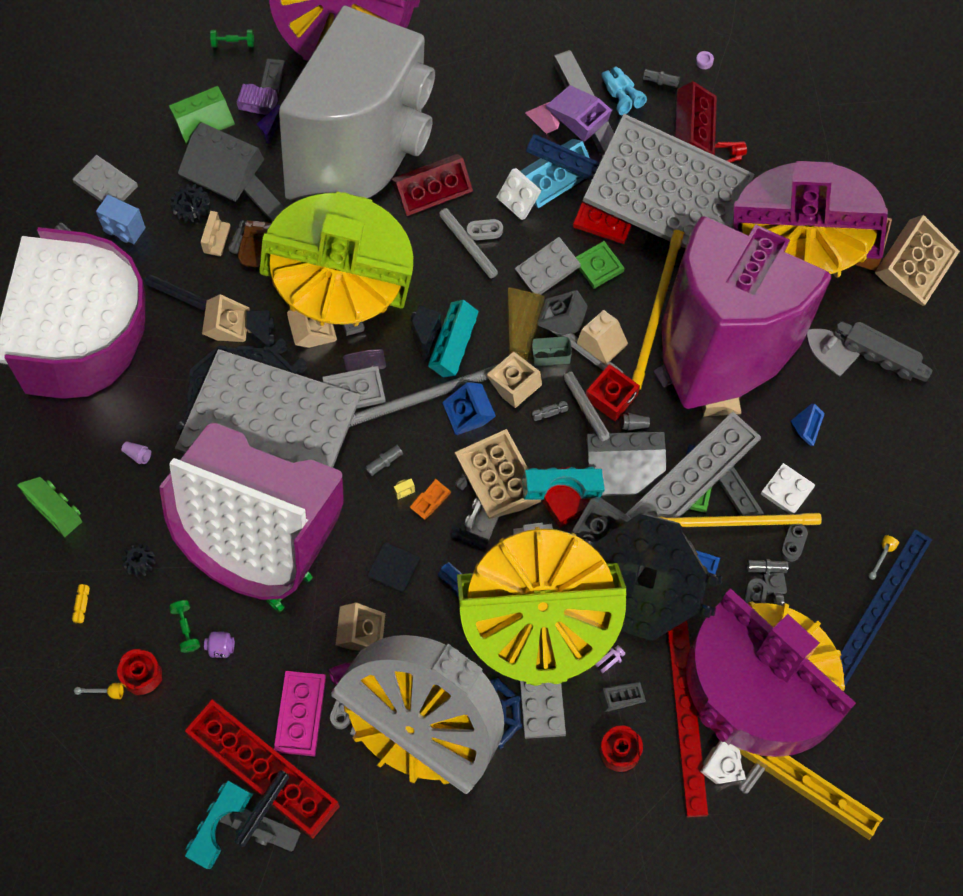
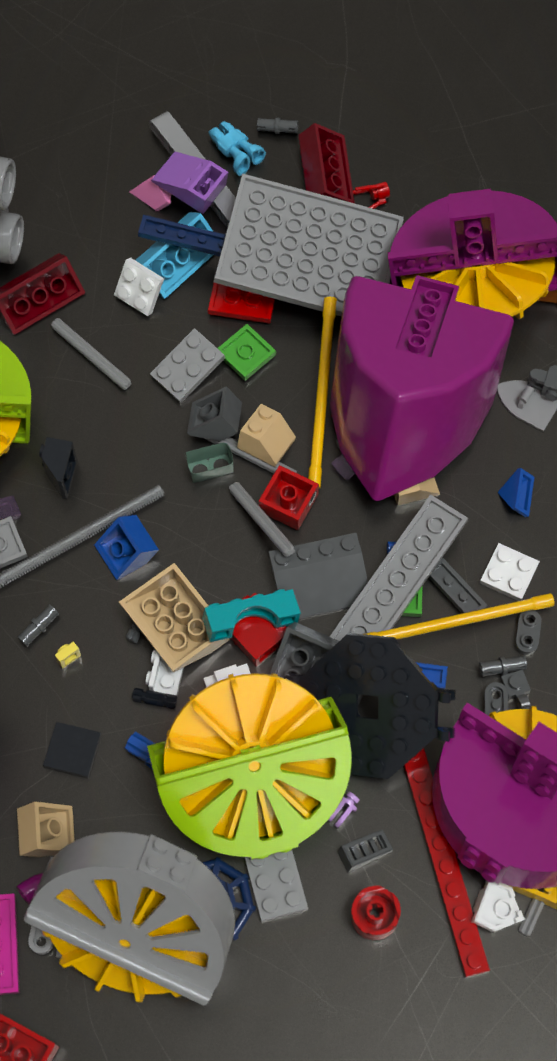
camera: 10 degrees left, 0 degrees up
orange slope [410,479,451,520] -> none
teal brick [428,300,479,377] -> none
light grey plate [467,219,503,240] -> none
tan slope [487,352,542,408] -> none
clear yellow slope [508,287,545,362] -> none
dark grey axle [532,401,568,421] -> none
dark grey cone [621,412,650,431] -> none
lavender tile [696,51,714,69] -> none

